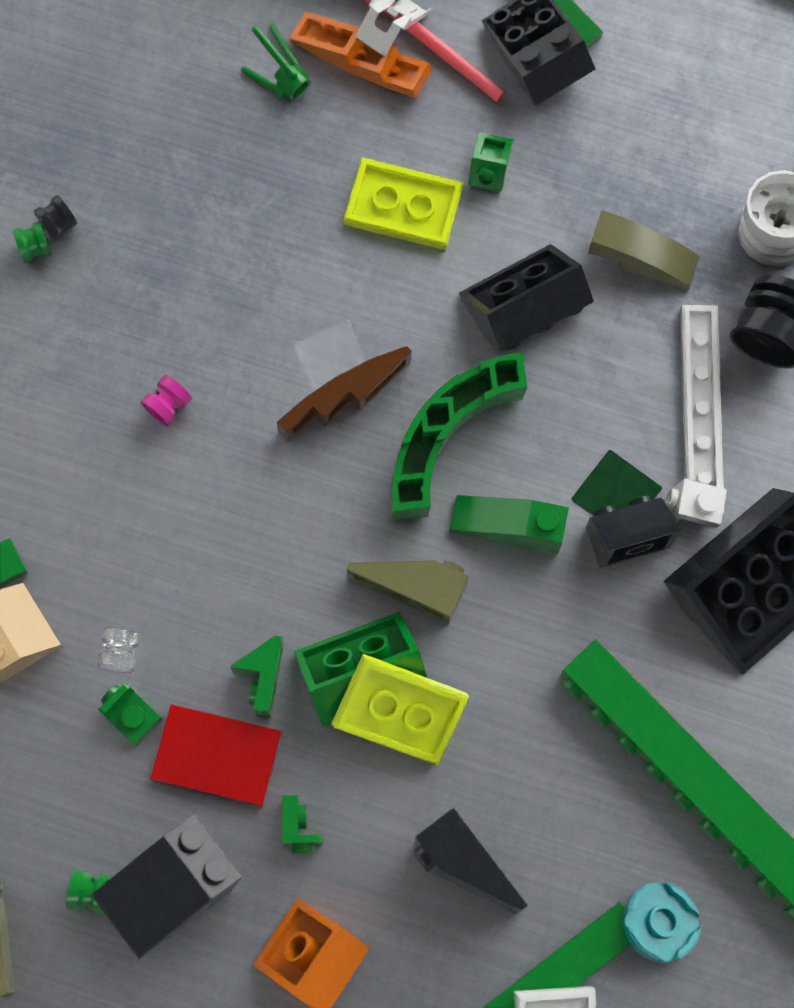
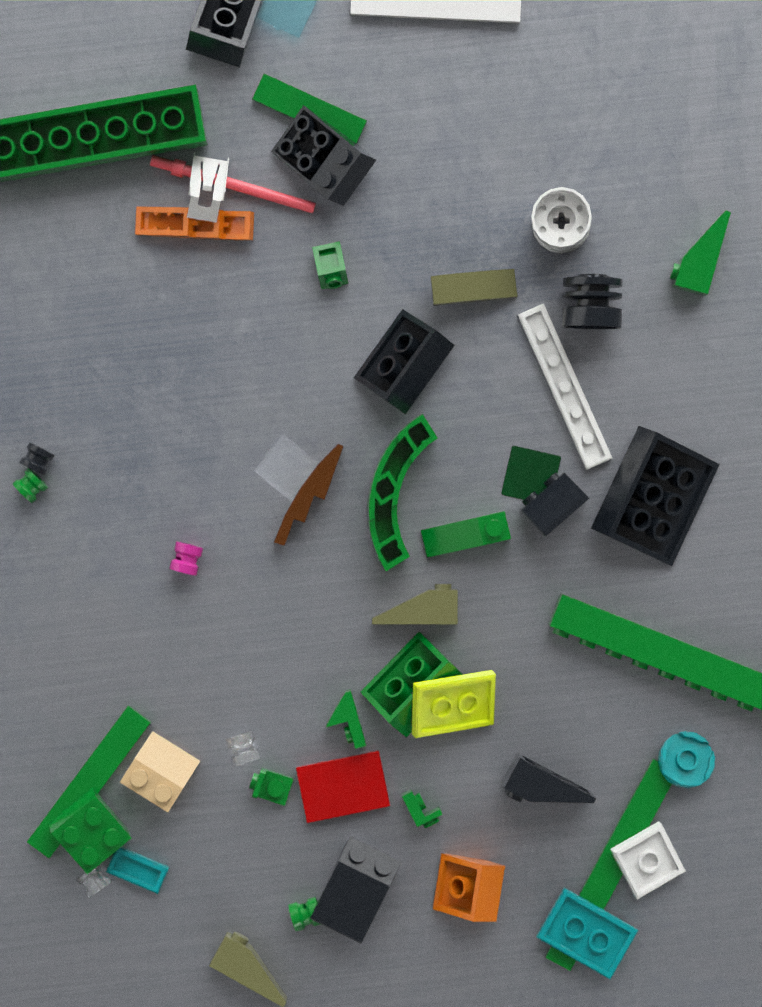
camera: 25 degrees left, 15 degrees up
green plant [241,24,311,100] -> none
neon yellow tile [343,157,464,251] -> none
white bracket [665,478,727,528] -> none

